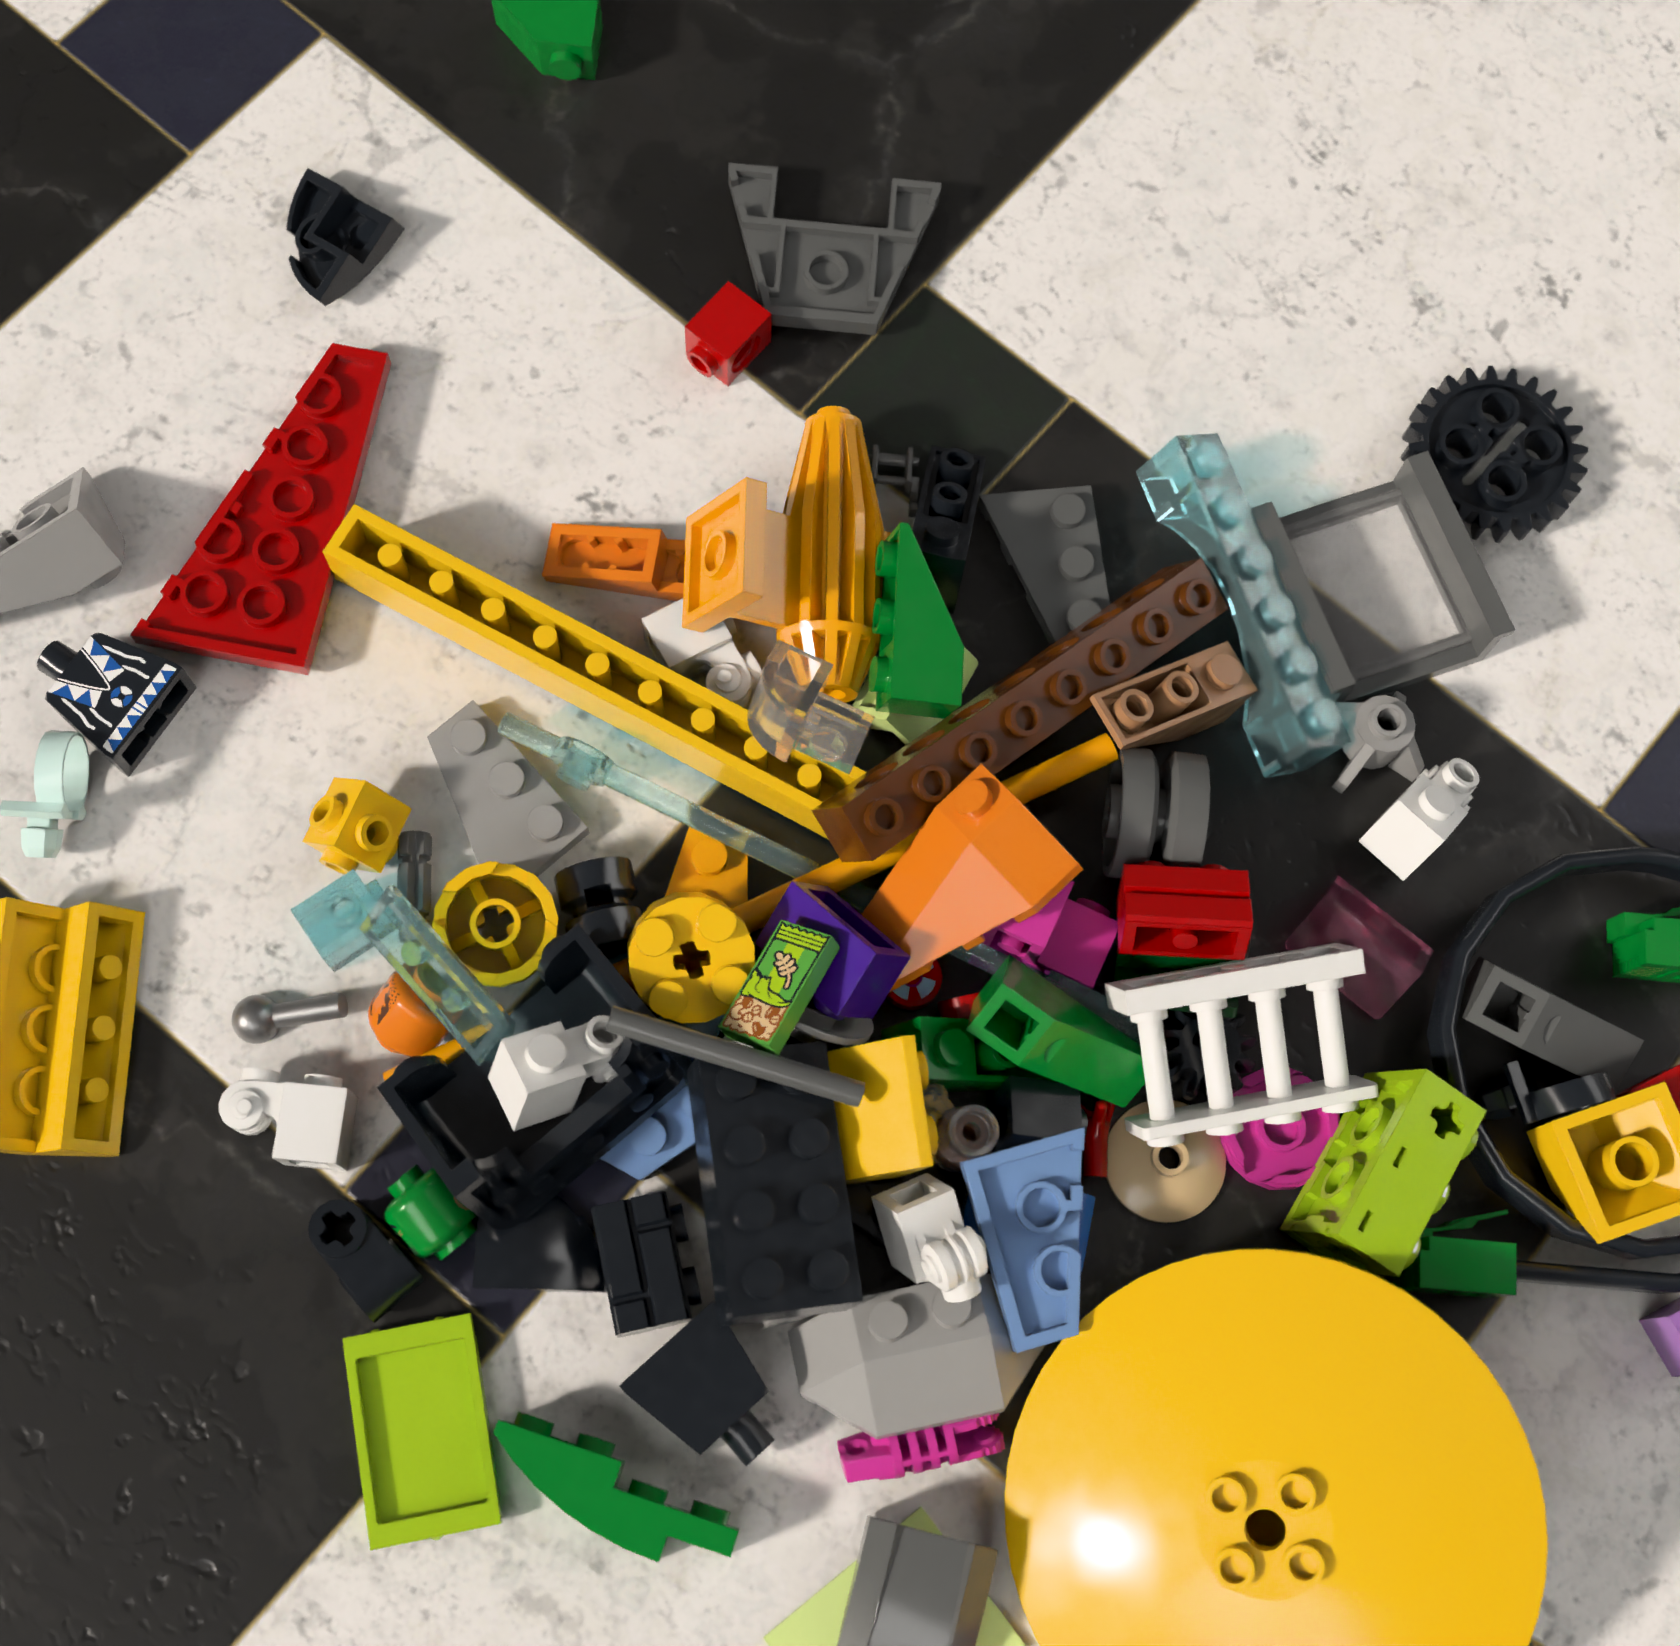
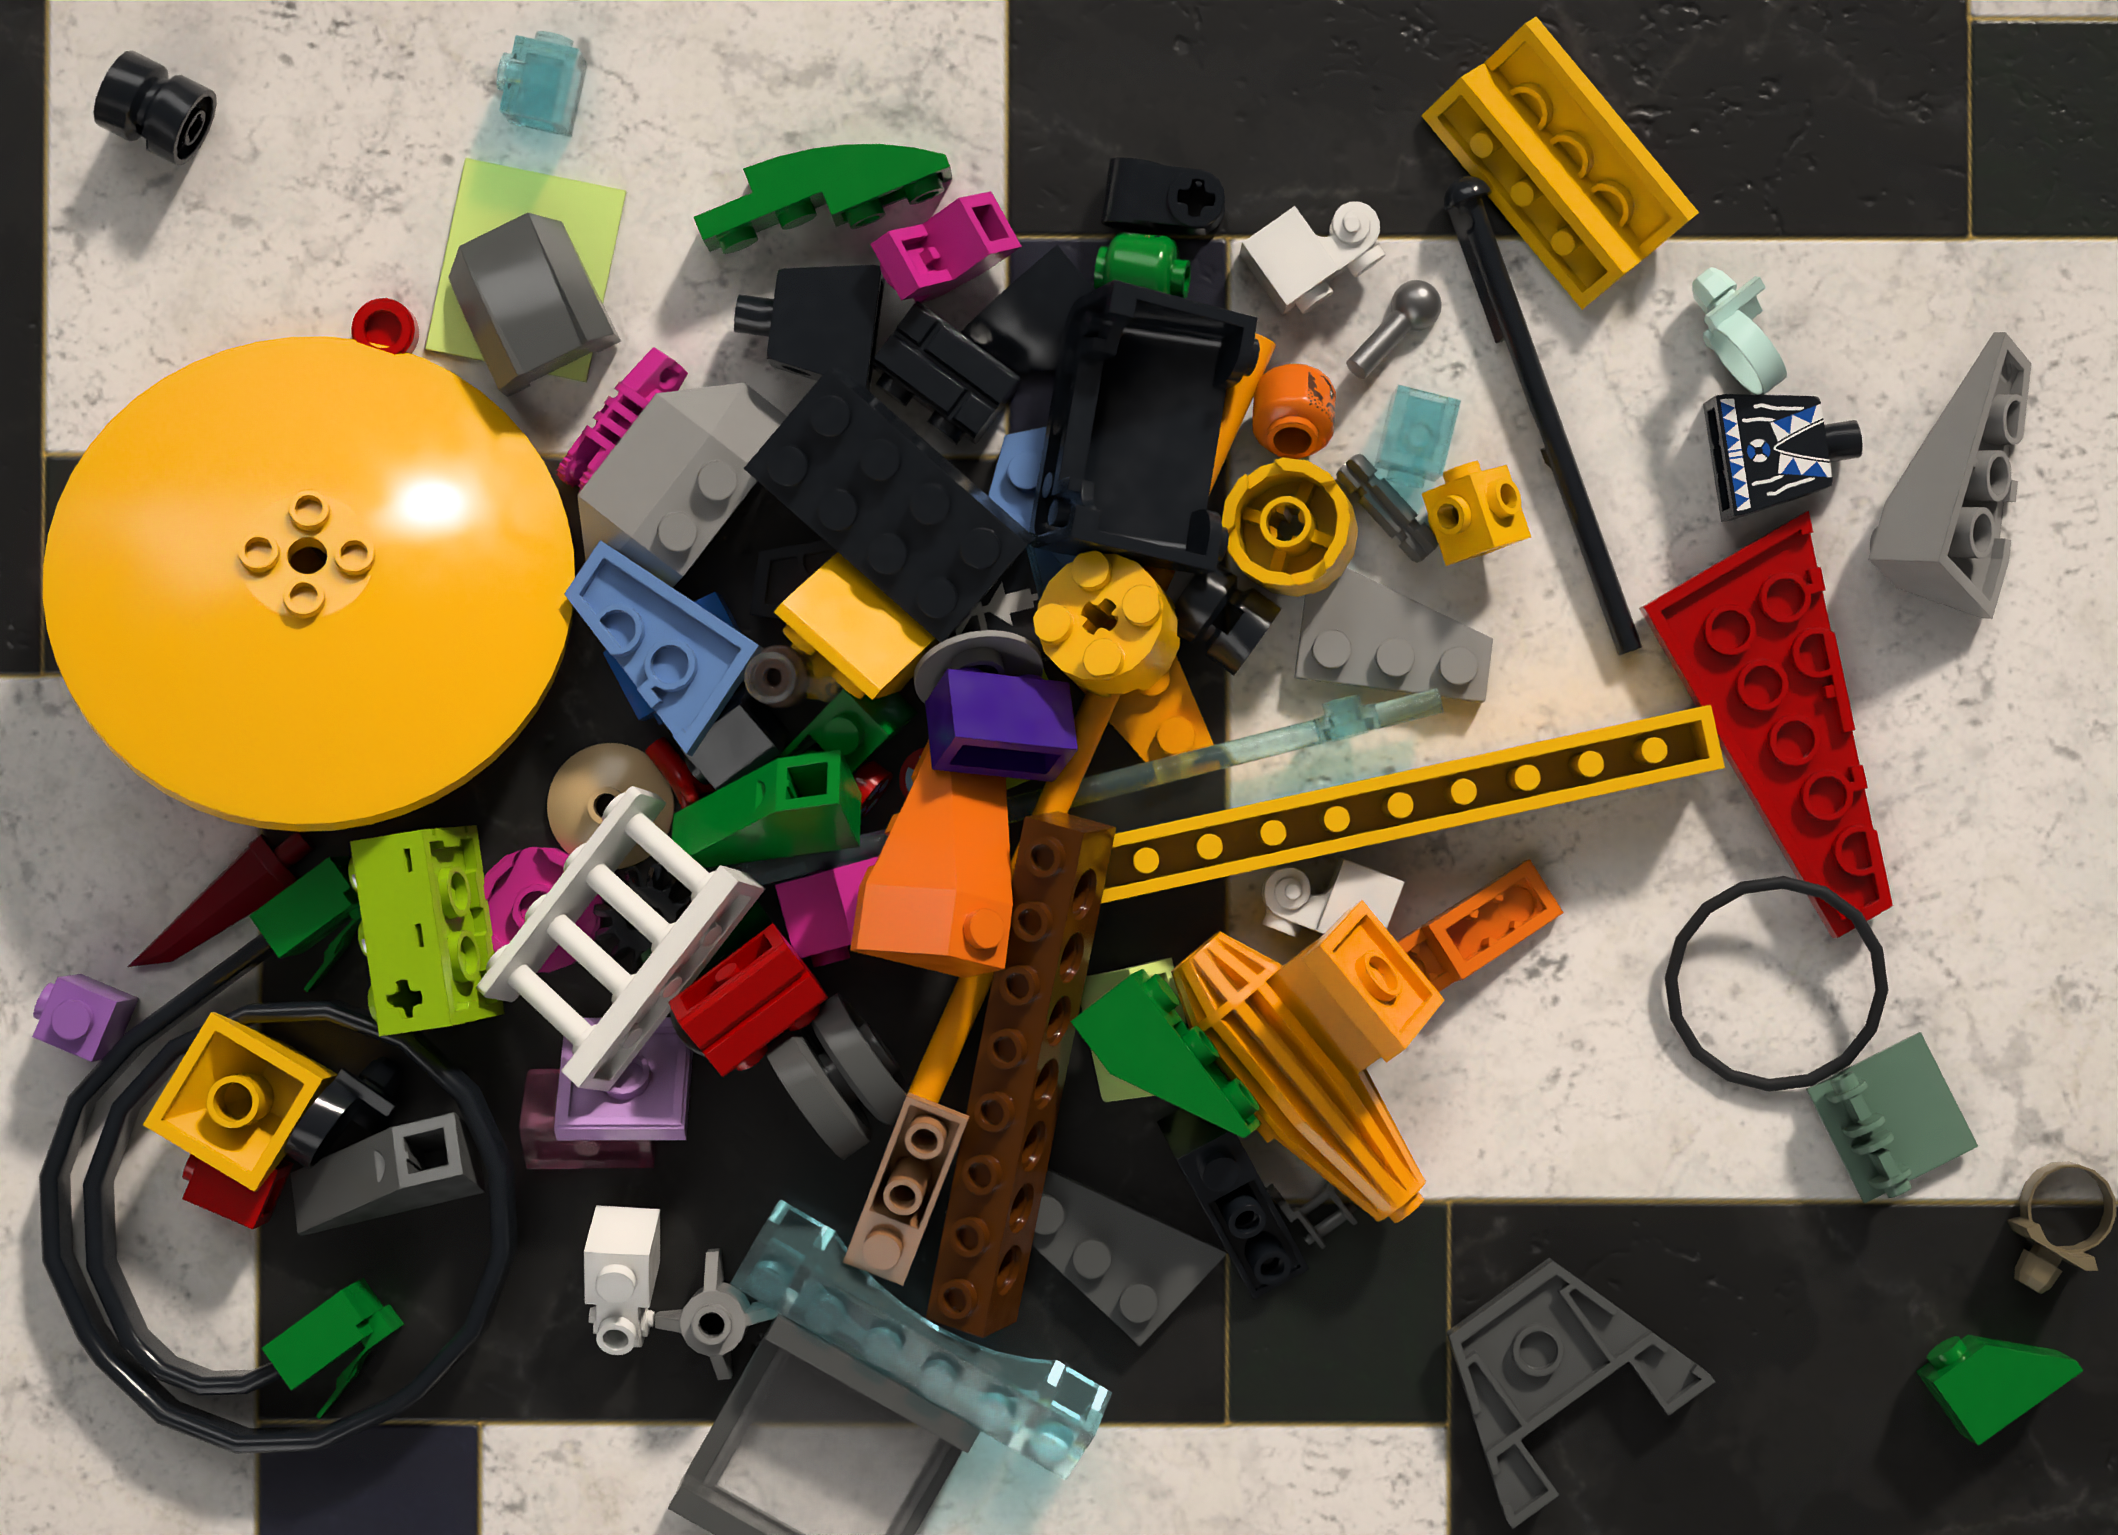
camera: 150 degrees right, 15 degrees up
black brick [286,168,405,306] -> none
lime piece [342,1313,503,1551] -> none
clear light blue slope [359,884,516,1066] -> none
white brick [488,1015,624,1131] -> none
dark grey bar [605,1005,865,1107] -> none
red brick [684,281,772,386] -> none
tile [718,920,840,1056] -> none
clear brick [747,640,875,774] -> none
white brick [871,1173,988,1303] -> none
none -> dark red bar [127,832,315,967]
none -> lavender tile [554,1017,693,1141]
none -> dark pink brick [870,191,1022,304]
none -> black bar [1444,176,1642,656]
none -> black piece [1664,876,1889,1092]
none -> sand green hinge [1806,1032,1978,1203]
none -> dark tan piece [2007,1161,2116,1294]

